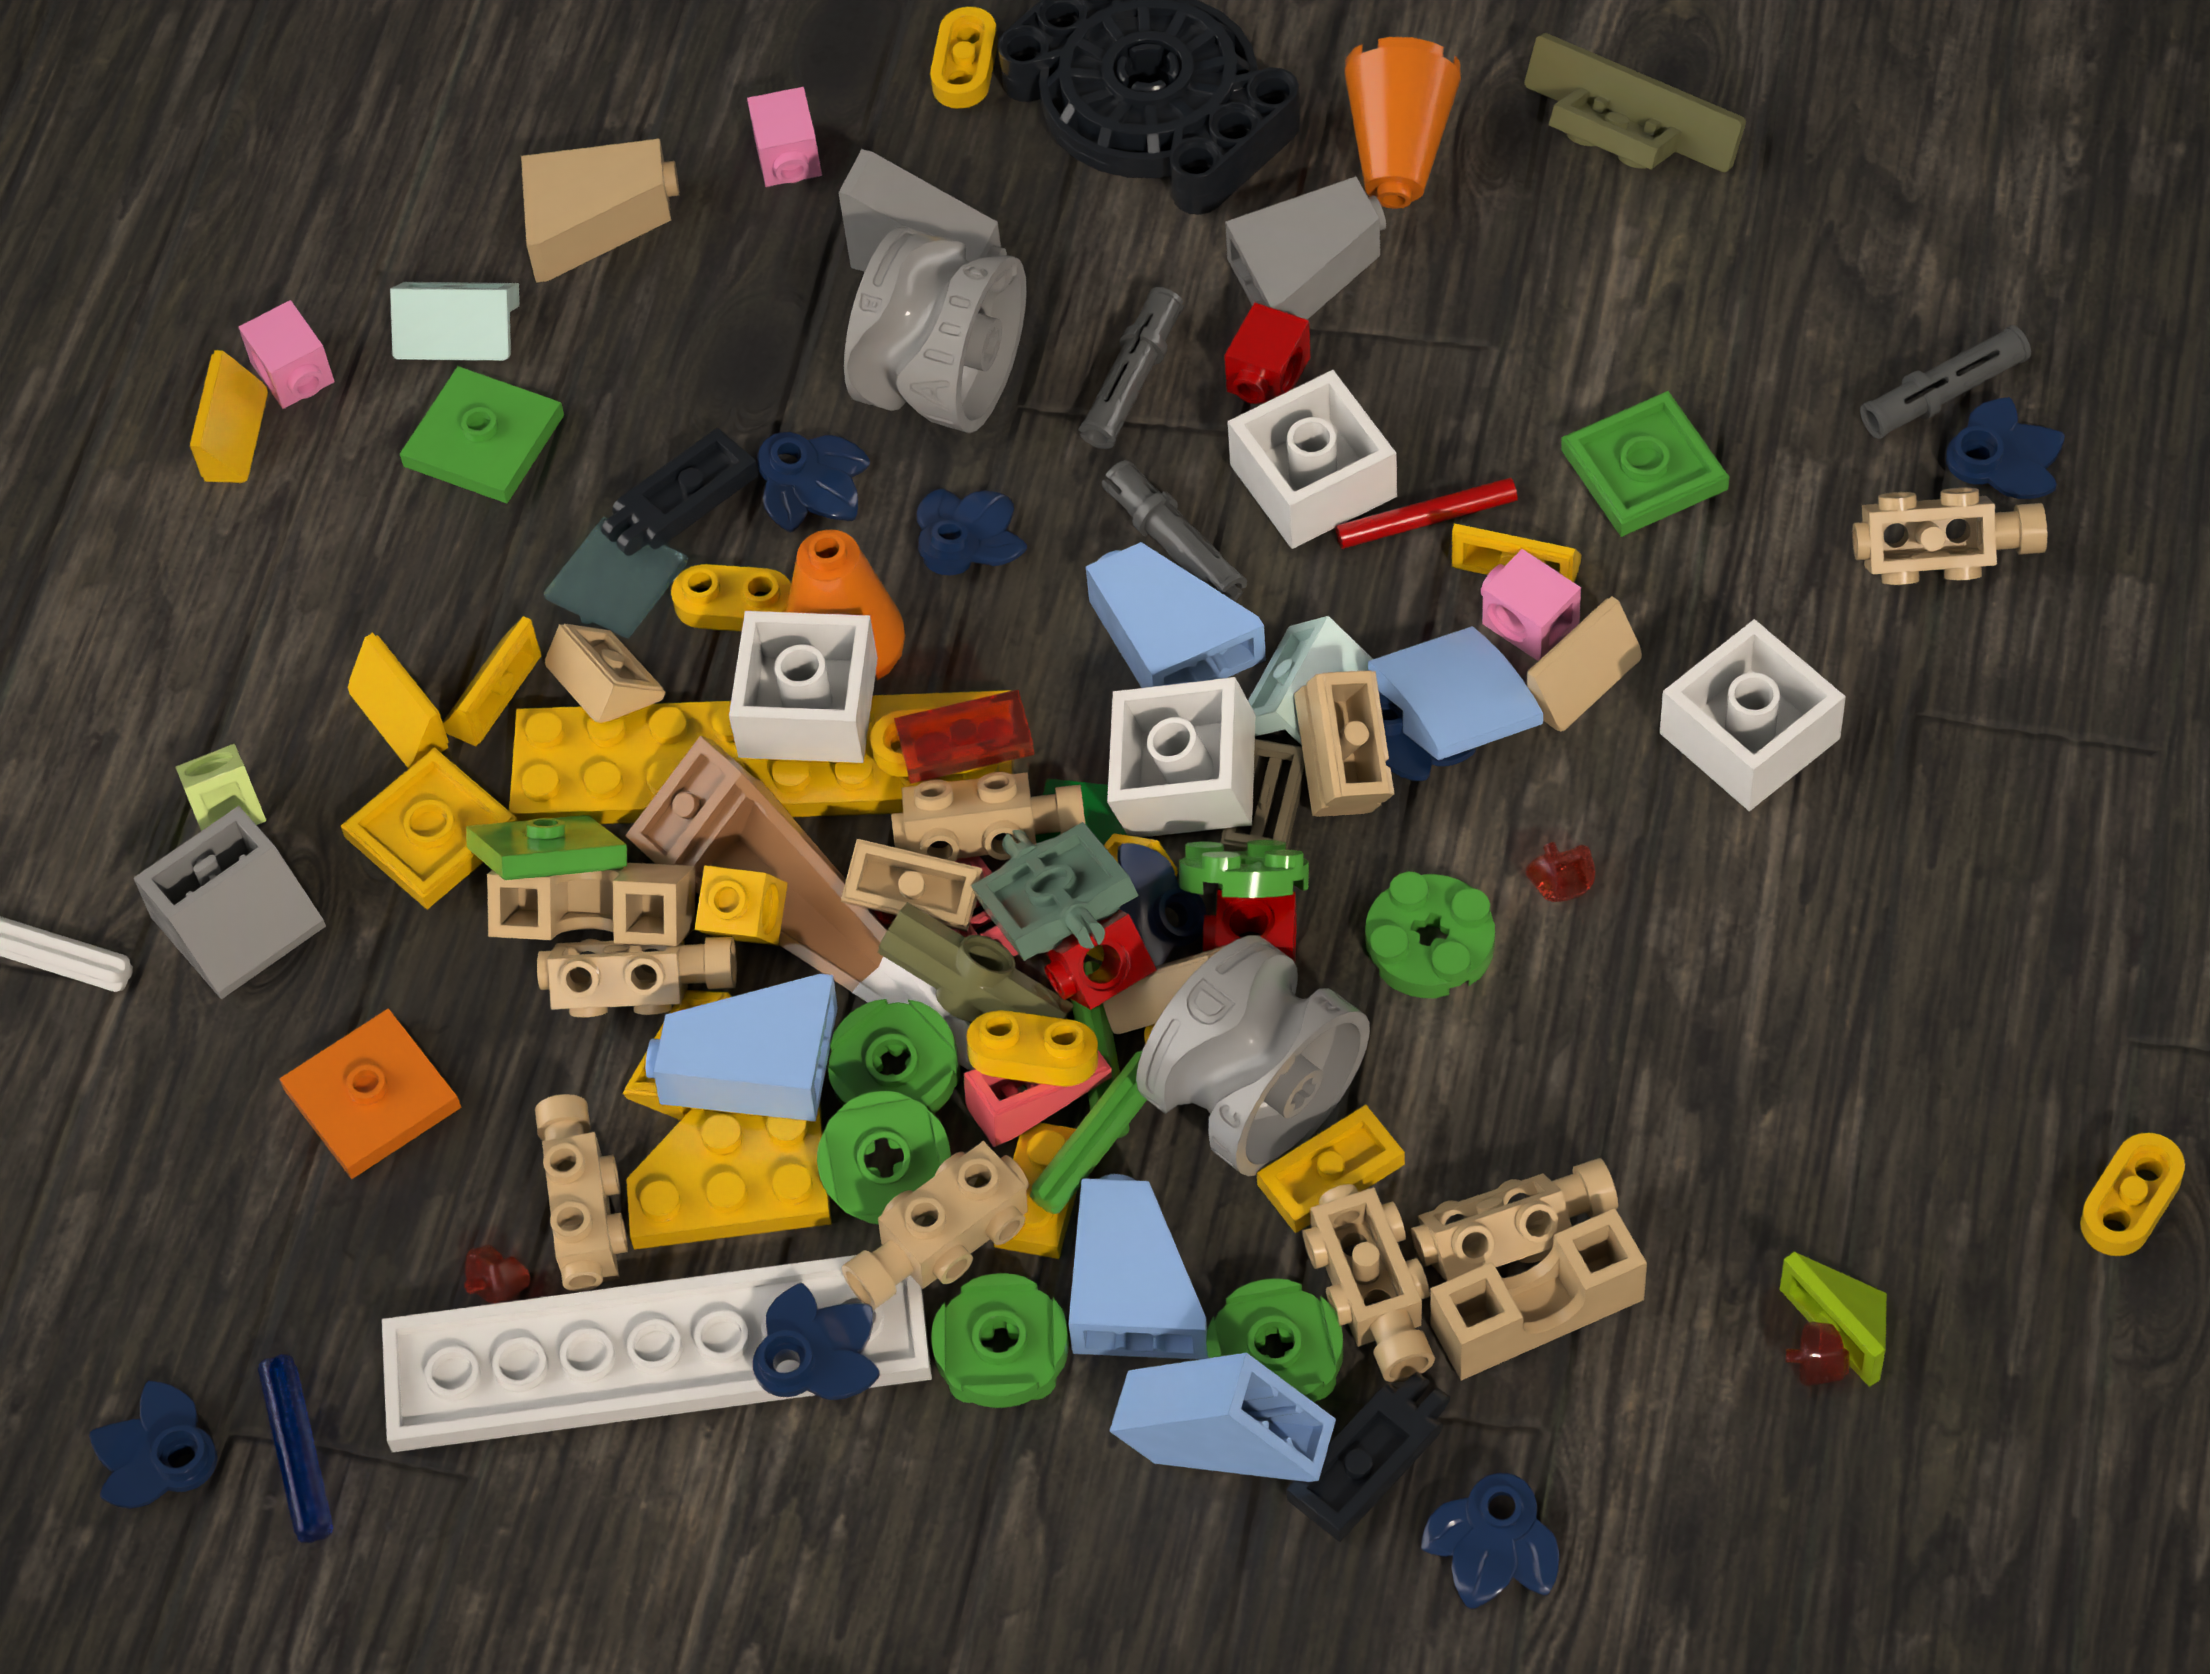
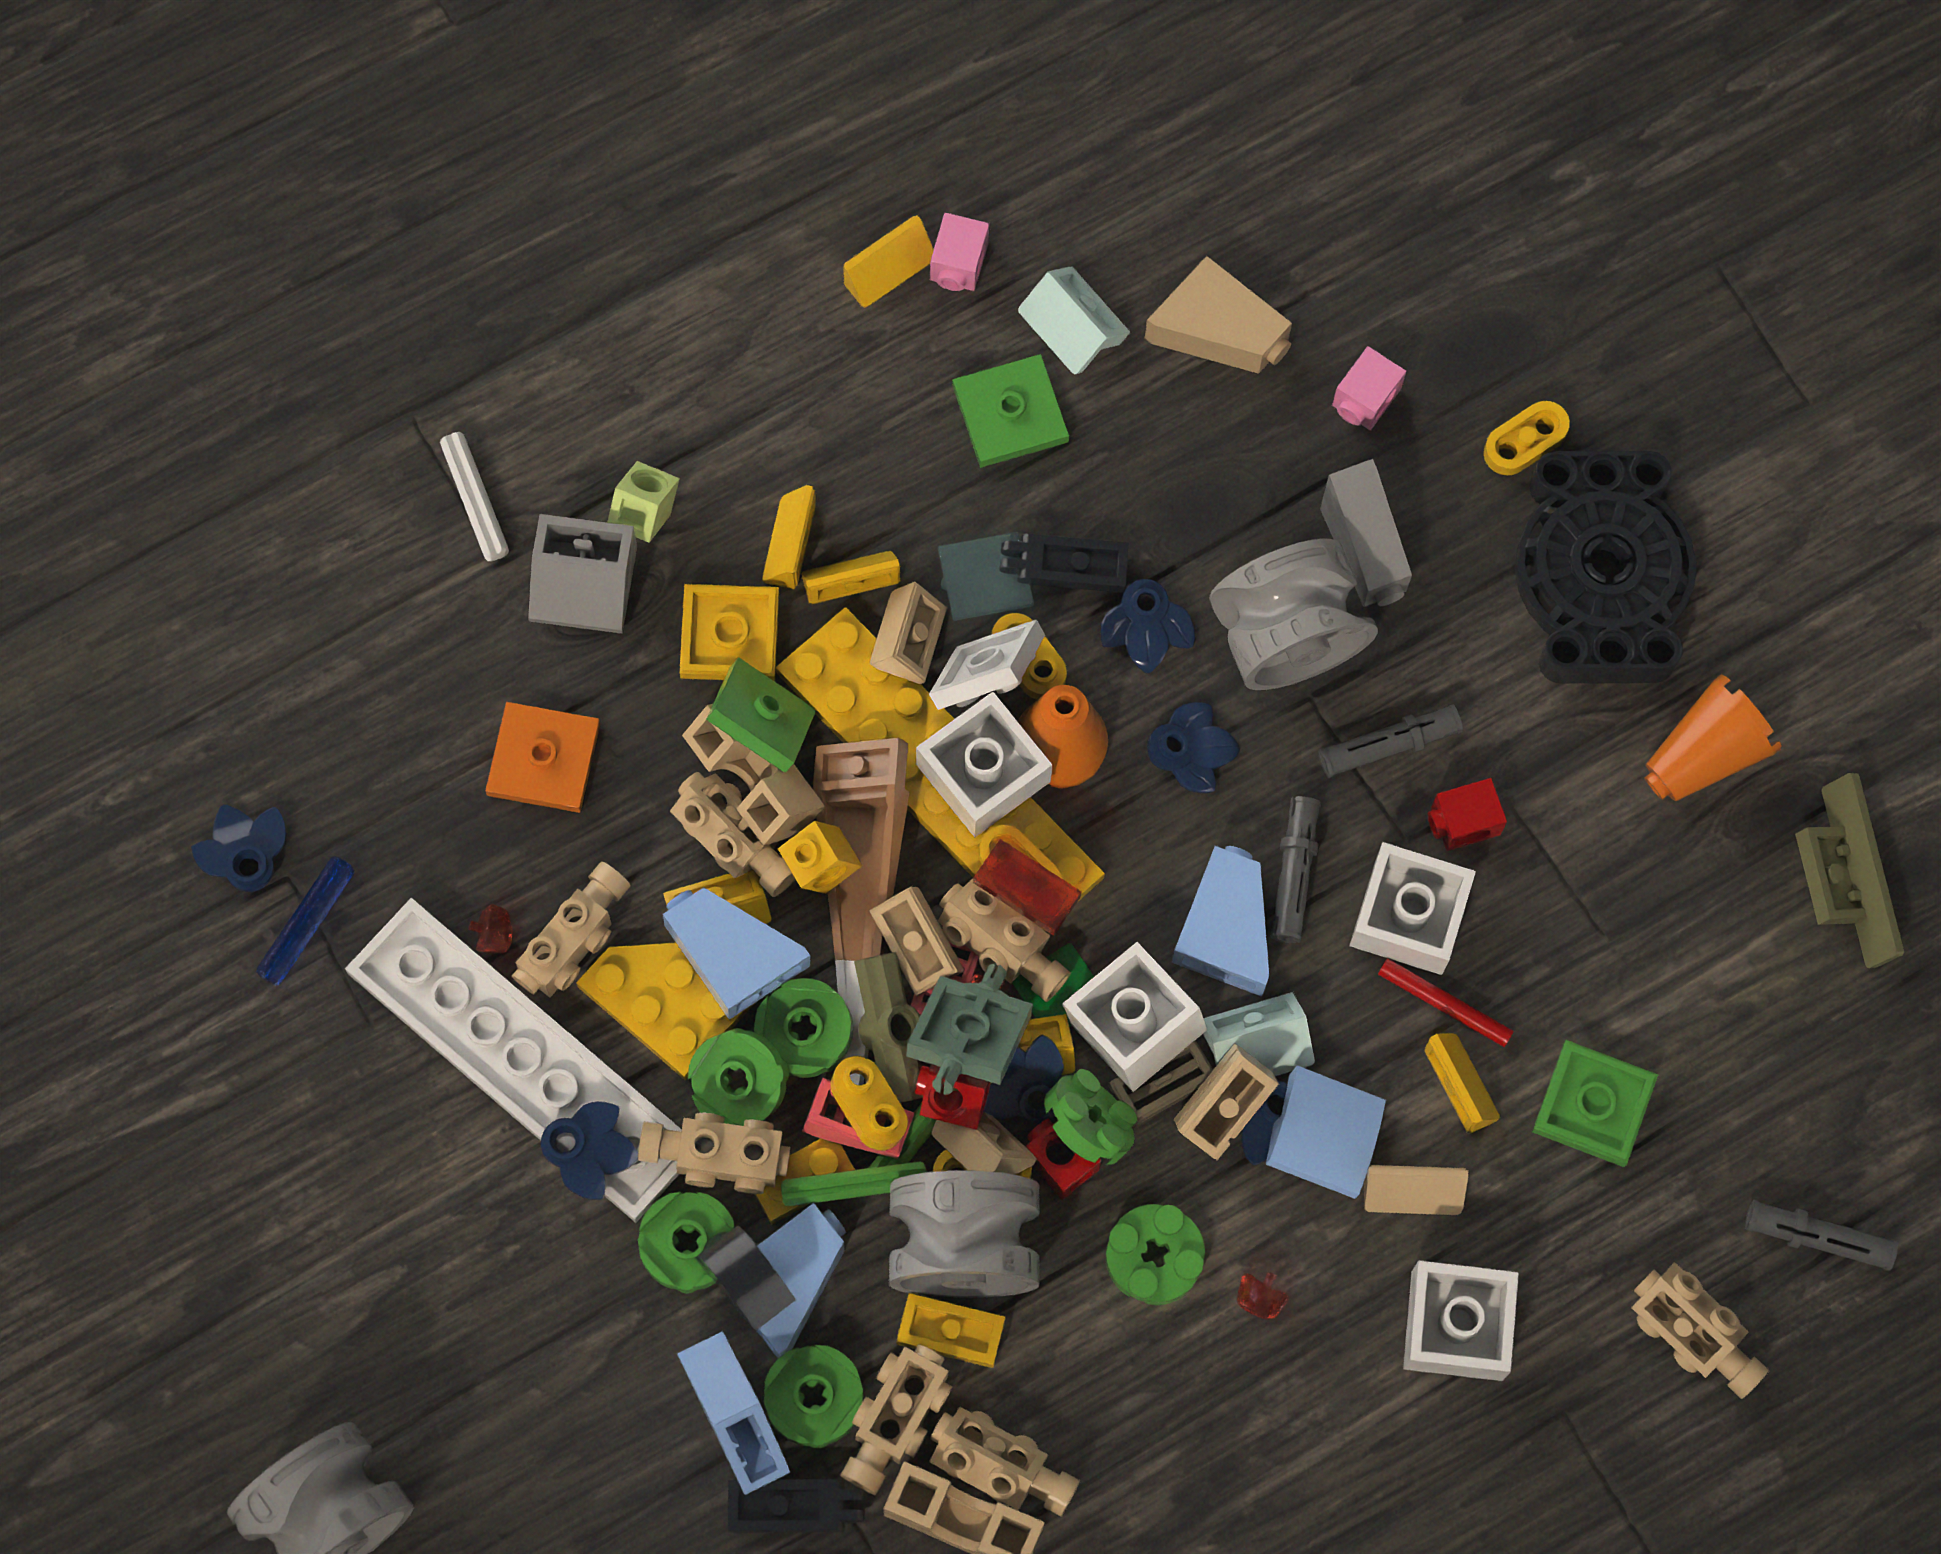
camera: 40 degrees right, 15 degrees up
light grey slope [1225,177,1386,319] -> none
bright pink brick [1481,549,1581,661] -> none
dark blue plate [1946,397,2065,499] -> none
none -> black brick [695,1225,796,1330]
none -> white plate [929,619,1045,710]

